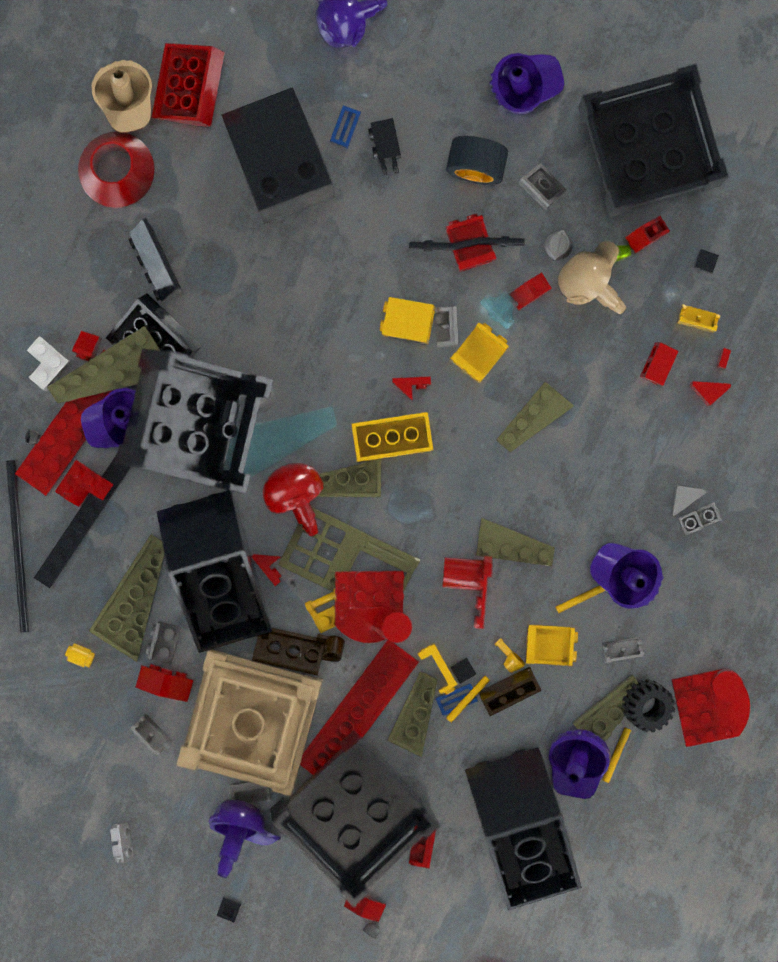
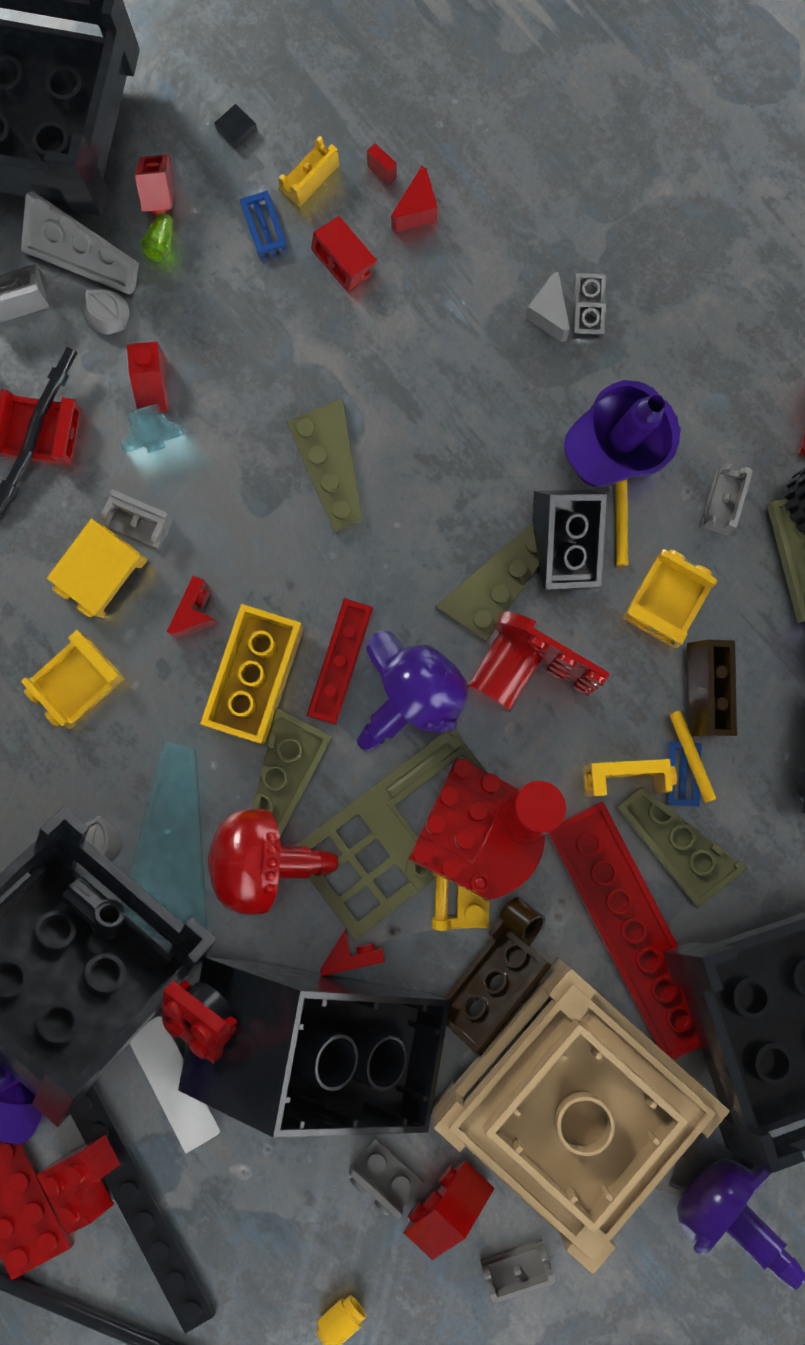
camera: 65 degrees left, 5 degrees down
olive wing [89,534,165,662] -> none
yellow panel [450,323,509,383] -> none
black tile [450,657,476,684] -> none
yellow bar [494,638,525,673] -> none
tan piece [558,241,626,314] -> none
none -> light grey wing [21,191,139,295]
none -> yellow panel [21,630,125,729]
none -> white panel [130,1016,220,1154]
none -> red piece [162,980,237,1064]
none -> blue tile [239,190,287,258]
none -> red tile [306,598,374,726]
none -> dark purple piece [357,631,468,752]
none -> black slope [532,490,607,590]

